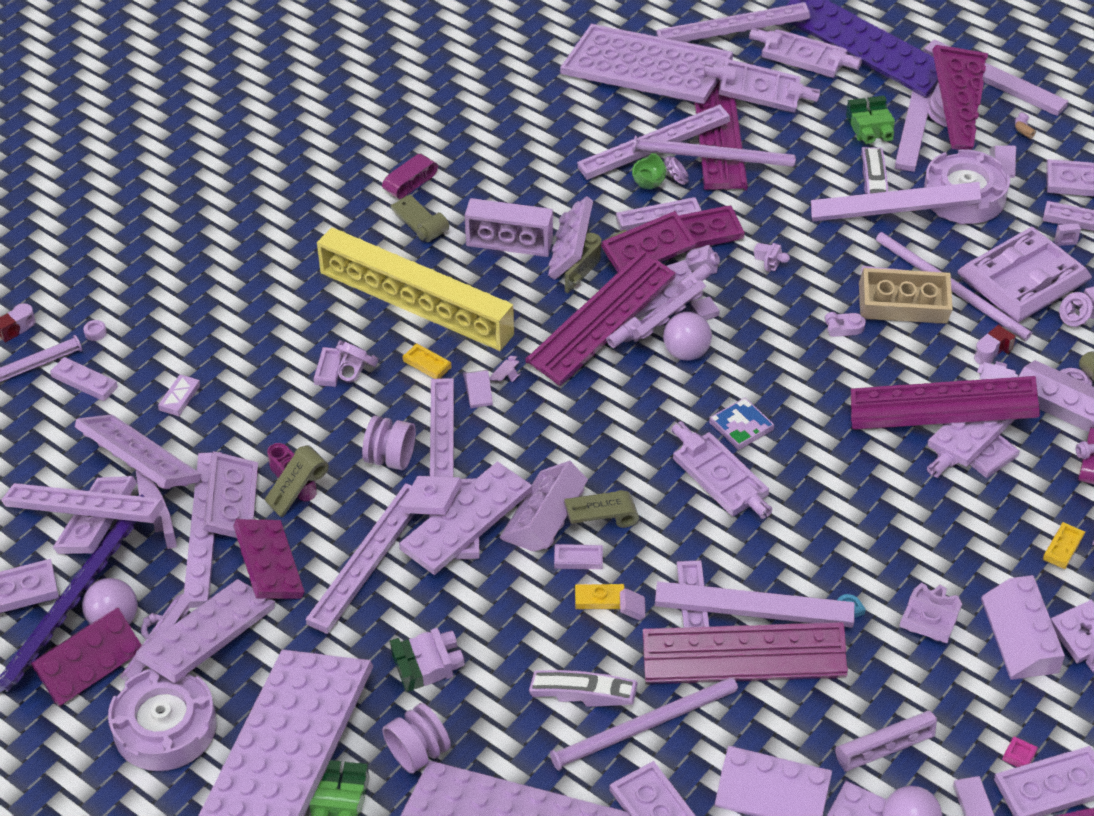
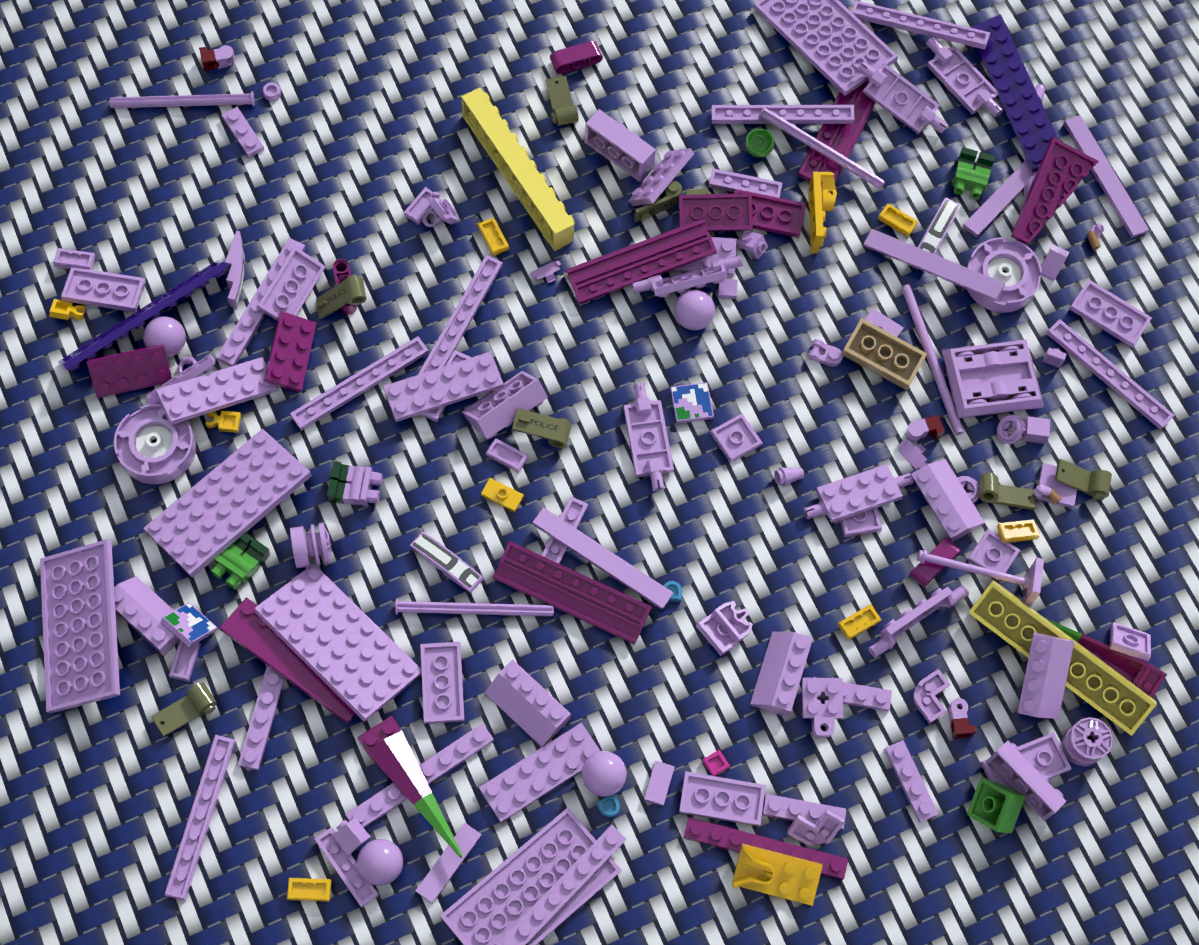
camera: 20 degrees right, 20 degrees up
lavender plate [1,483,165,523] -> none
lavender plate [53,476,137,554] -> none
lavender plate [75,414,201,489] -> none
lavender tile [158,374,201,416] -> none
lavender wheel [362,416,416,470] -> none
lavender plate [400,476,462,515] -> none
lavender slope [463,370,493,408] -> none
lavender tile [620,588,645,620] -> none
lavender gear [664,156,689,185] -> none
lavender piece [754,243,790,272] -> none
lavender brick [835,711,937,772] -> none
magenta plate [851,376,1040,429] -> none
none -> yellow plate [205,411,241,433]
none -> lavender tile [710,414,763,463]
none -> lavender cone [774,467,804,486]
none -> yellow plate [808,172,837,254]
none -> yellow plate [878,203,918,237]

